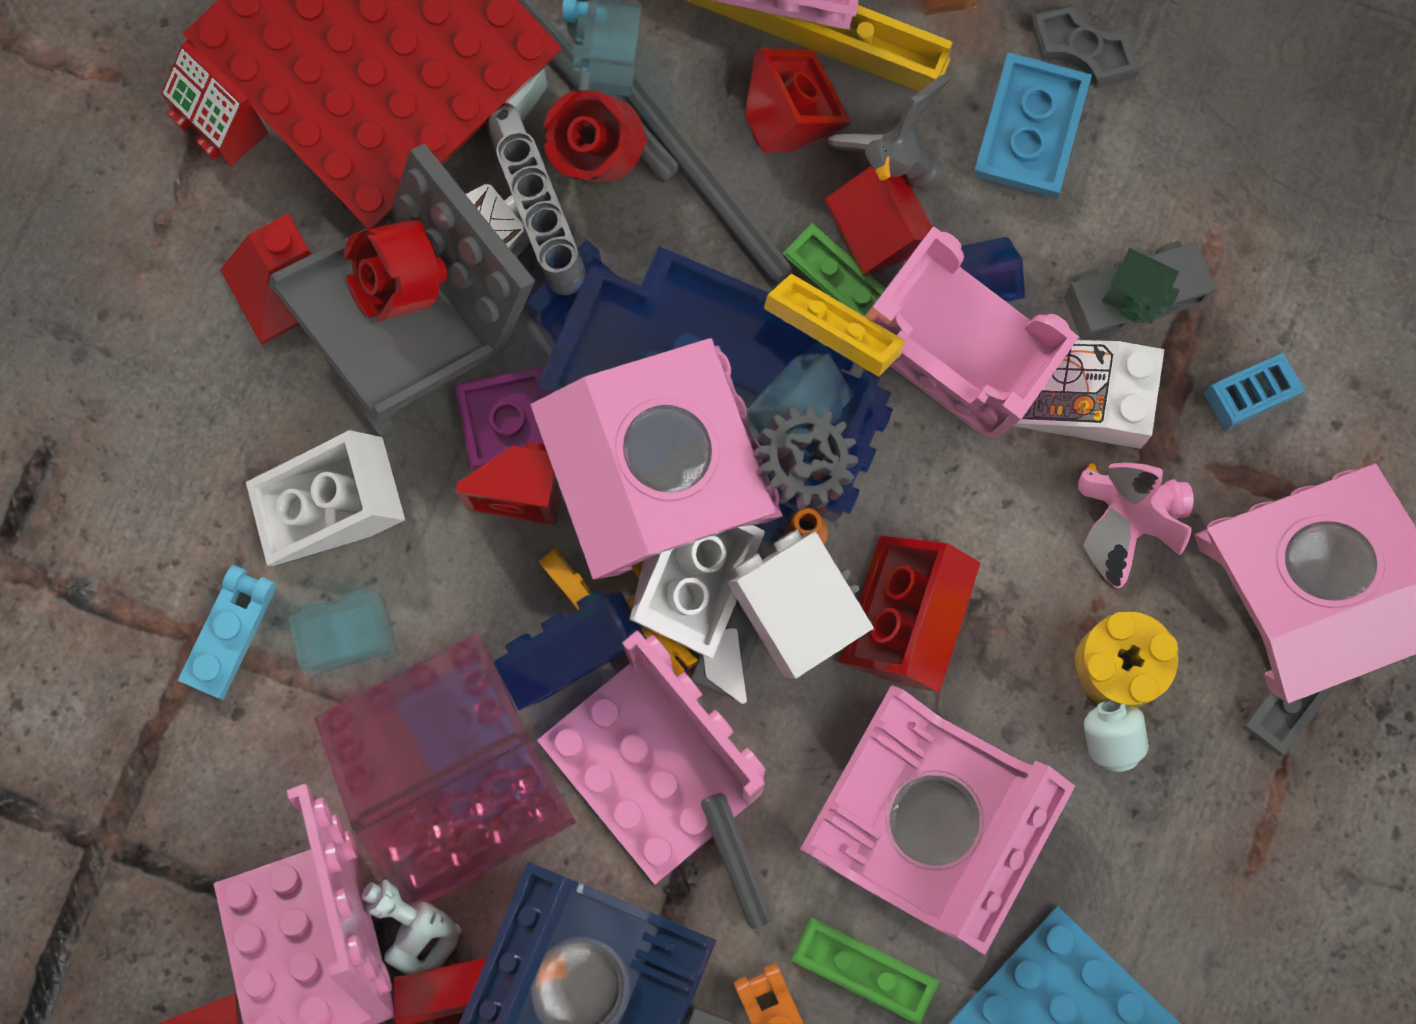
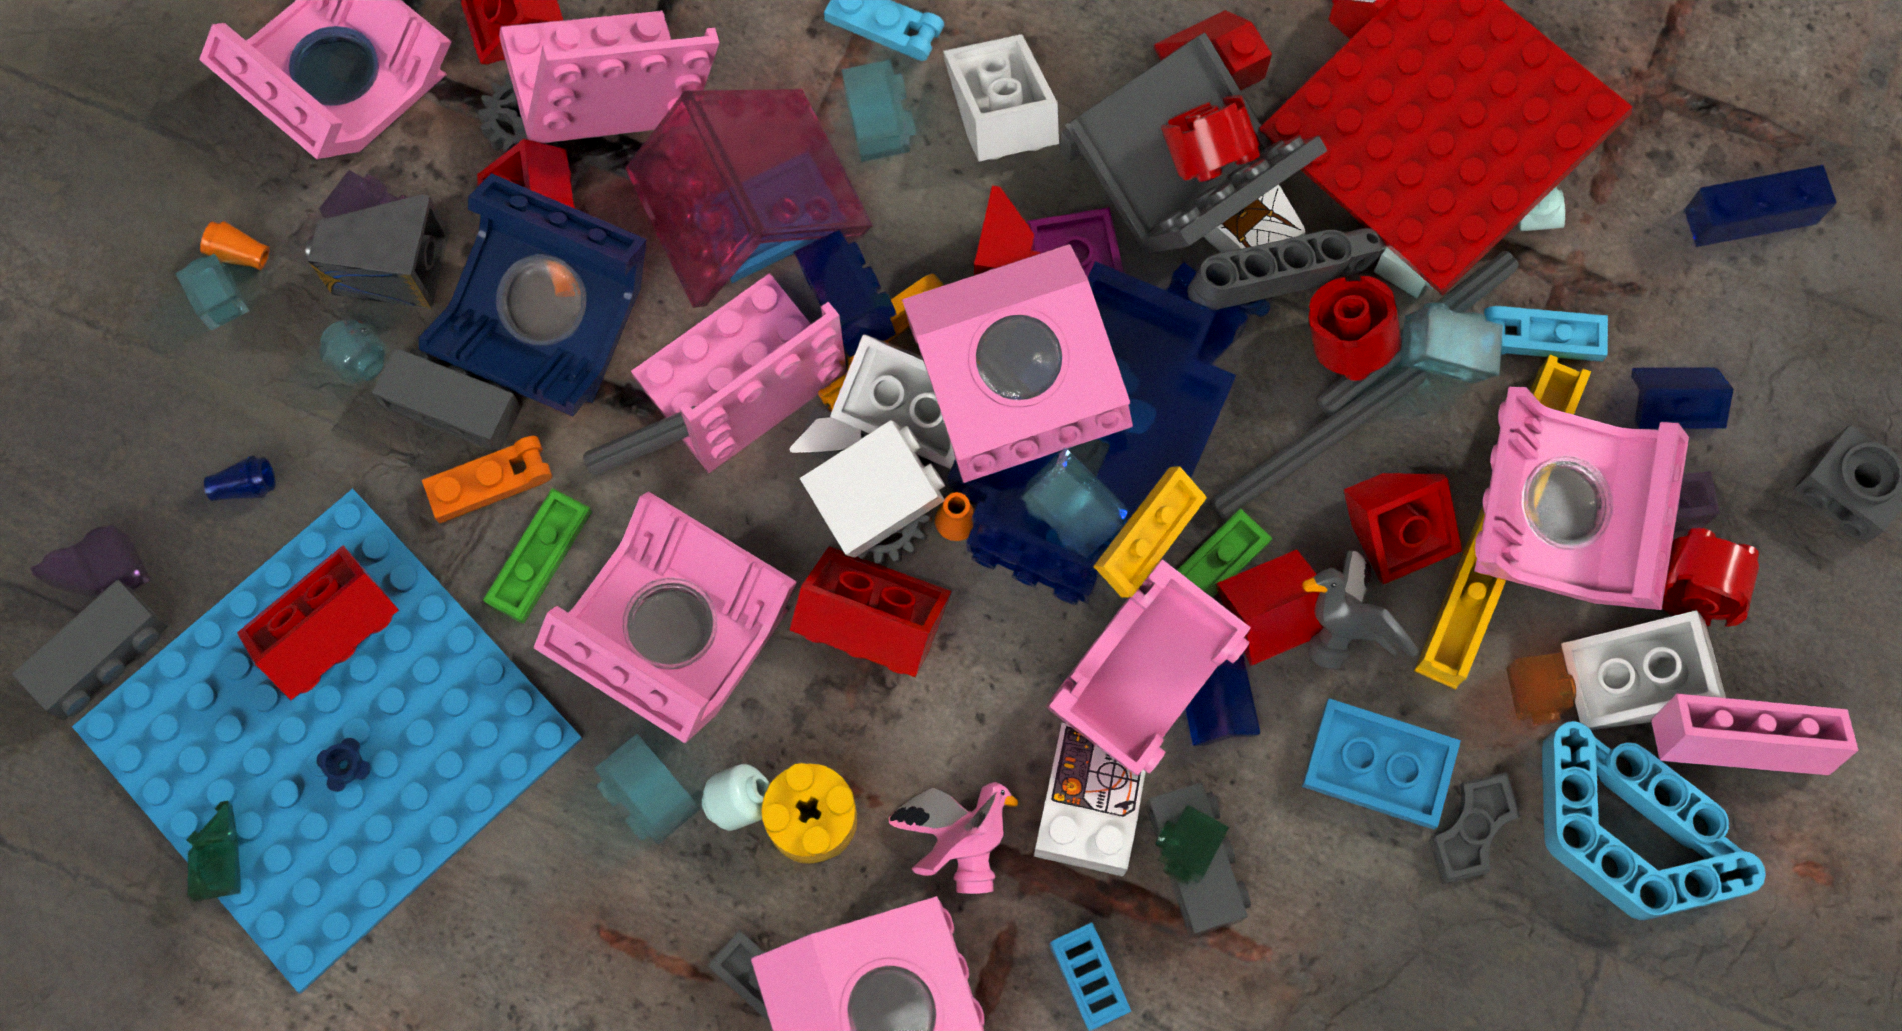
camera: 90 degrees right, 5 degrees down
light aqua piece [361,879,462,975] -> none
dark grey gear [754,405,858,509] -> none
none -> clear light blue brick [594,733,700,845]

